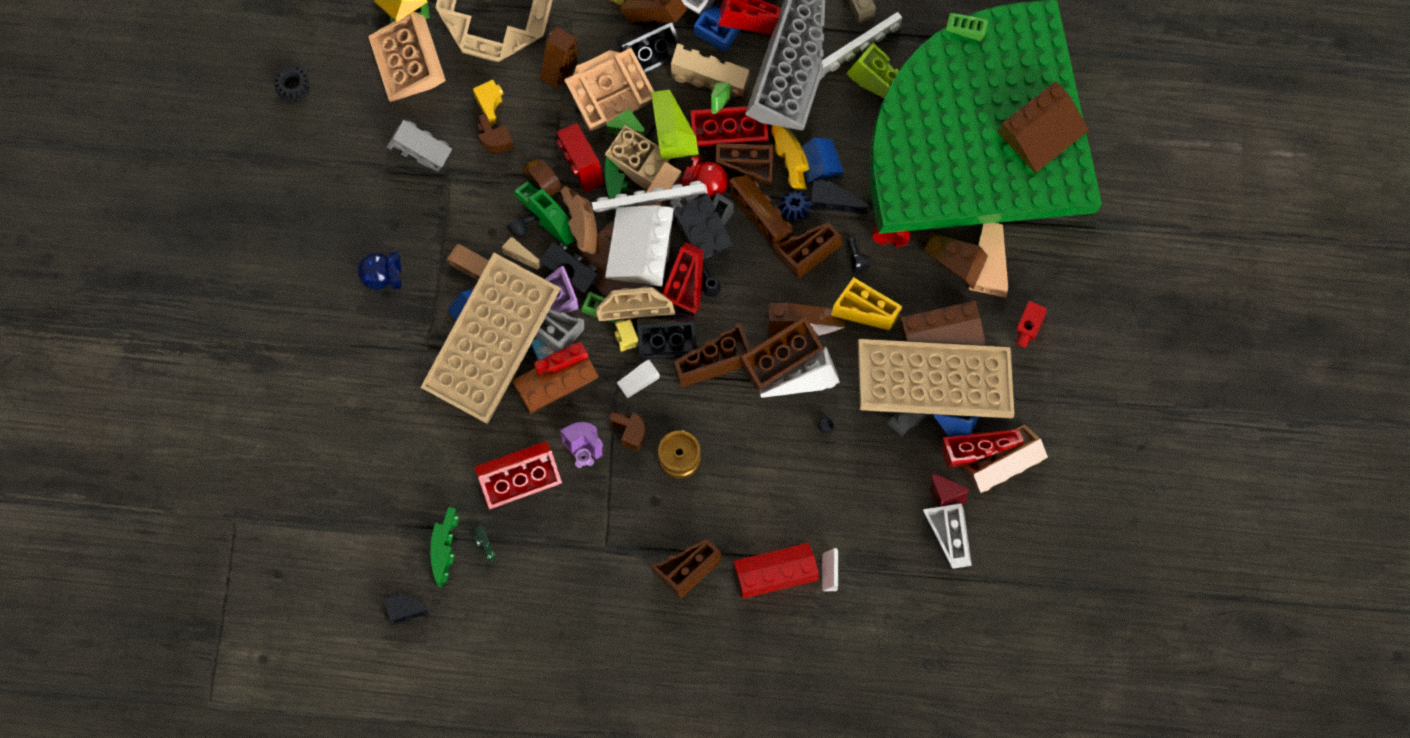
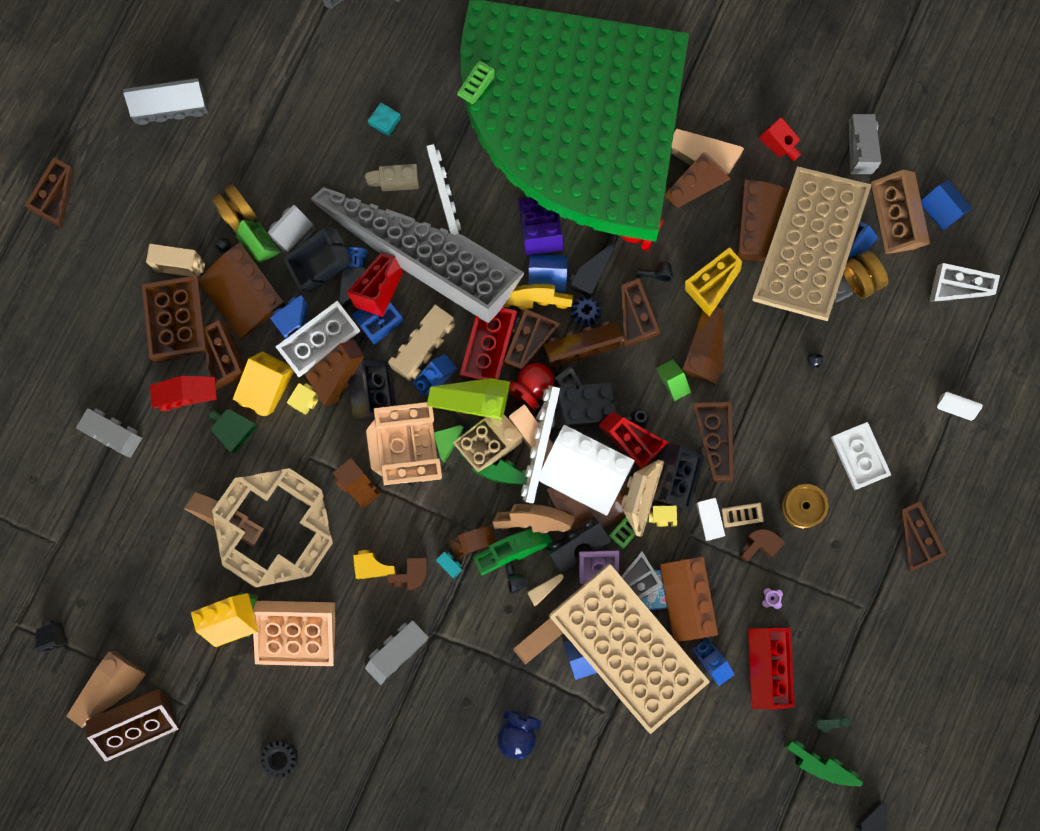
camera: 70 degrees left, 10 degrees up
red hinge [534,341,589,376] -> none
red wedge [556,123,605,193] -> none
medium lavender brick [560,422,603,459] -> none
bright green slope [711,82,731,114] -> none
red slope [733,543,819,599] -> none
reddish brown slope [740,316,824,389] -> none
white wedge [759,347,840,398] -> none
lime wedge [846,43,899,98] -> none
dark red slope [930,473,969,507] -> none
red wedge [942,429,1023,468] -> none
reddish brown slope [997,81,1089,173] -> none
none -> blue slope [413,354,457,397]
none -> teal piece [436,552,462,579]
none -> dark purple slope [518,198,563,255]
none -> bright green slope [656,359,691,402]
none -> blue slope [692,638,735,686]
none -> tan slope [722,503,764,528]
none -> white plate [831,422,891,490]
none -> pearl gold wheel [843,250,888,299]
none -> light grey wedge [849,114,882,174]
none -> blue slope [921,180,972,231]

